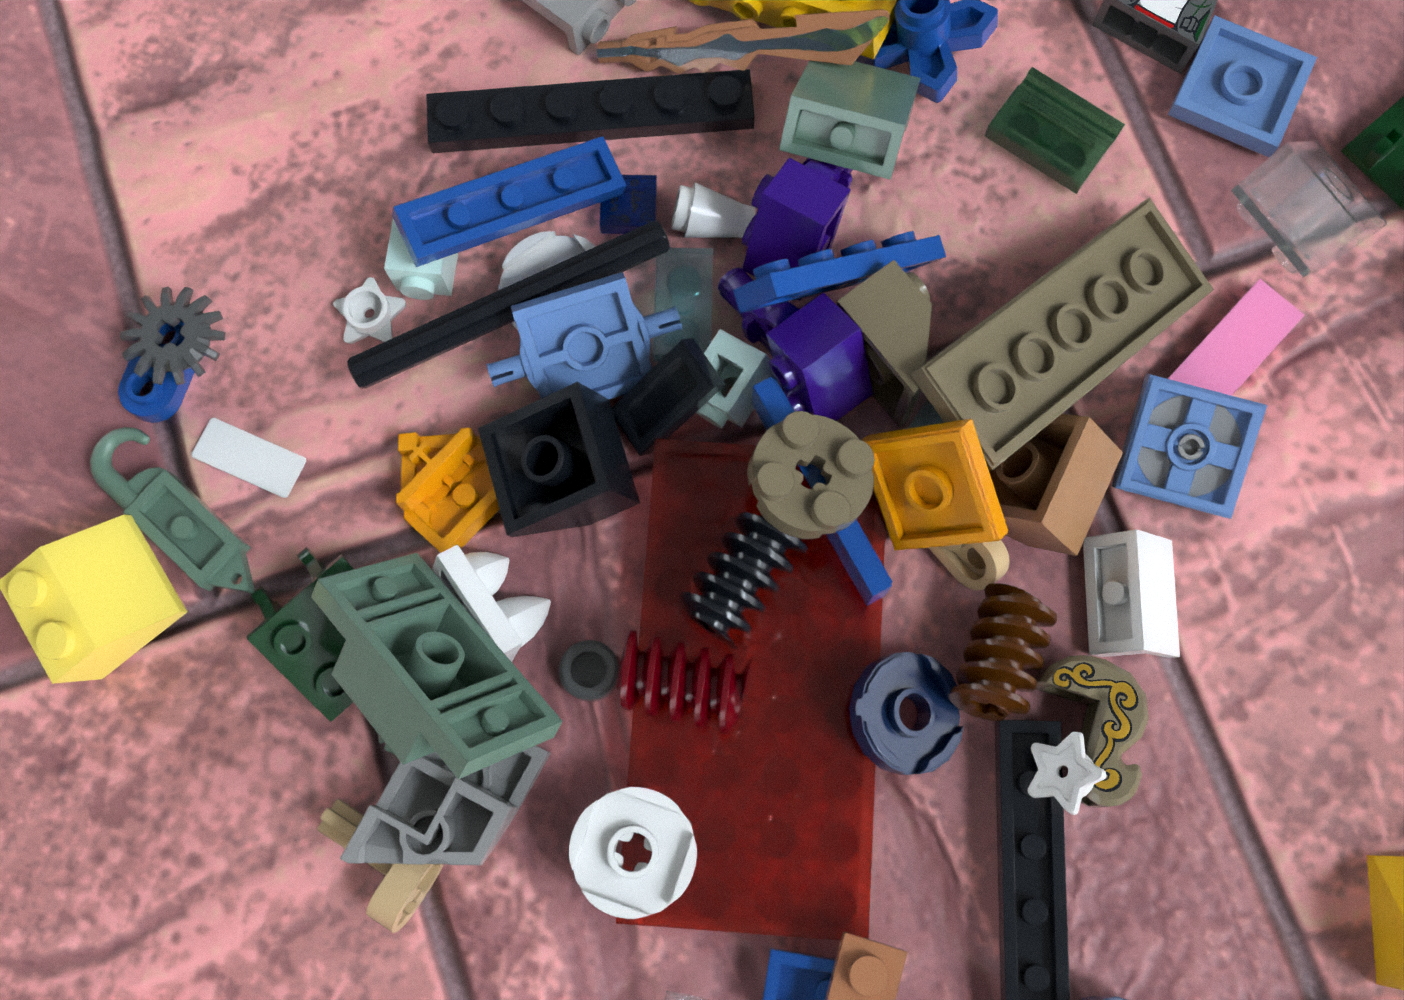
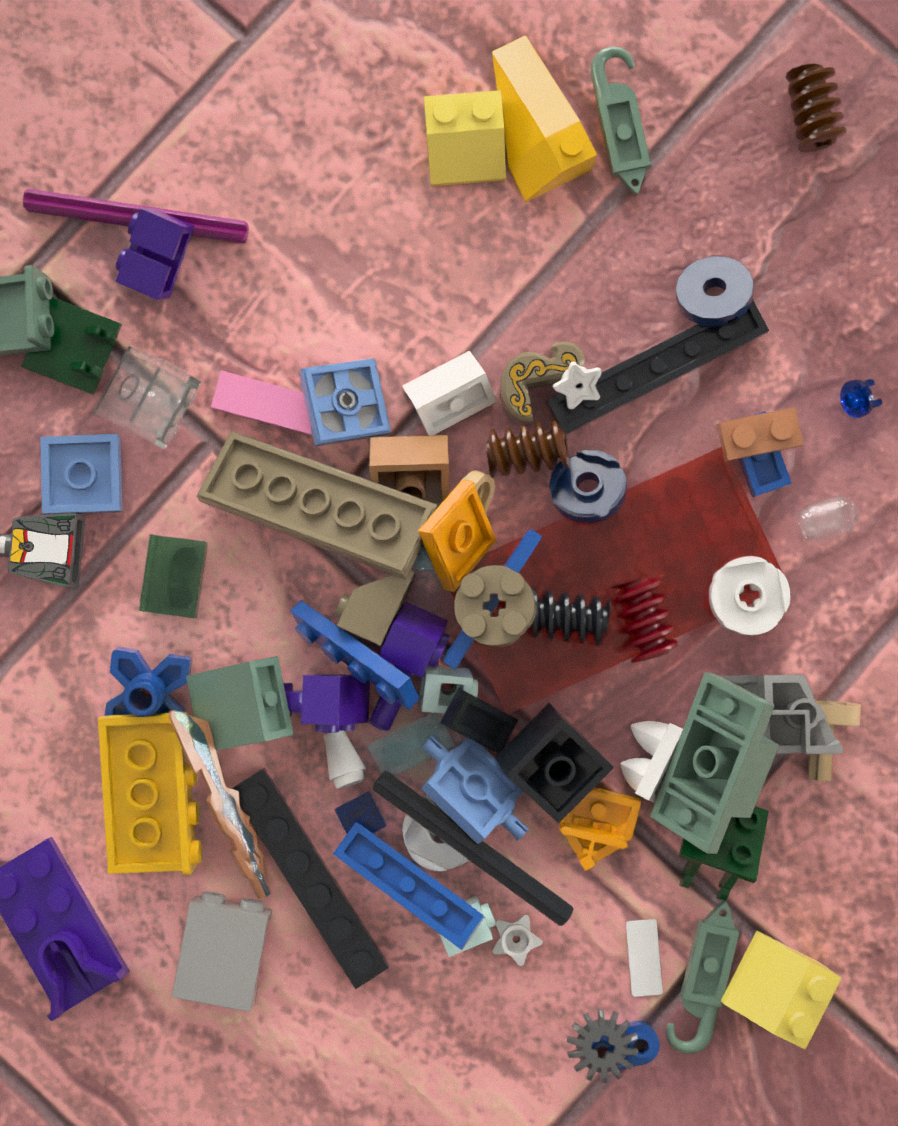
camera: 125 degrees left, 10 degrees up
dark grey tile [559,640,620,702] -> none

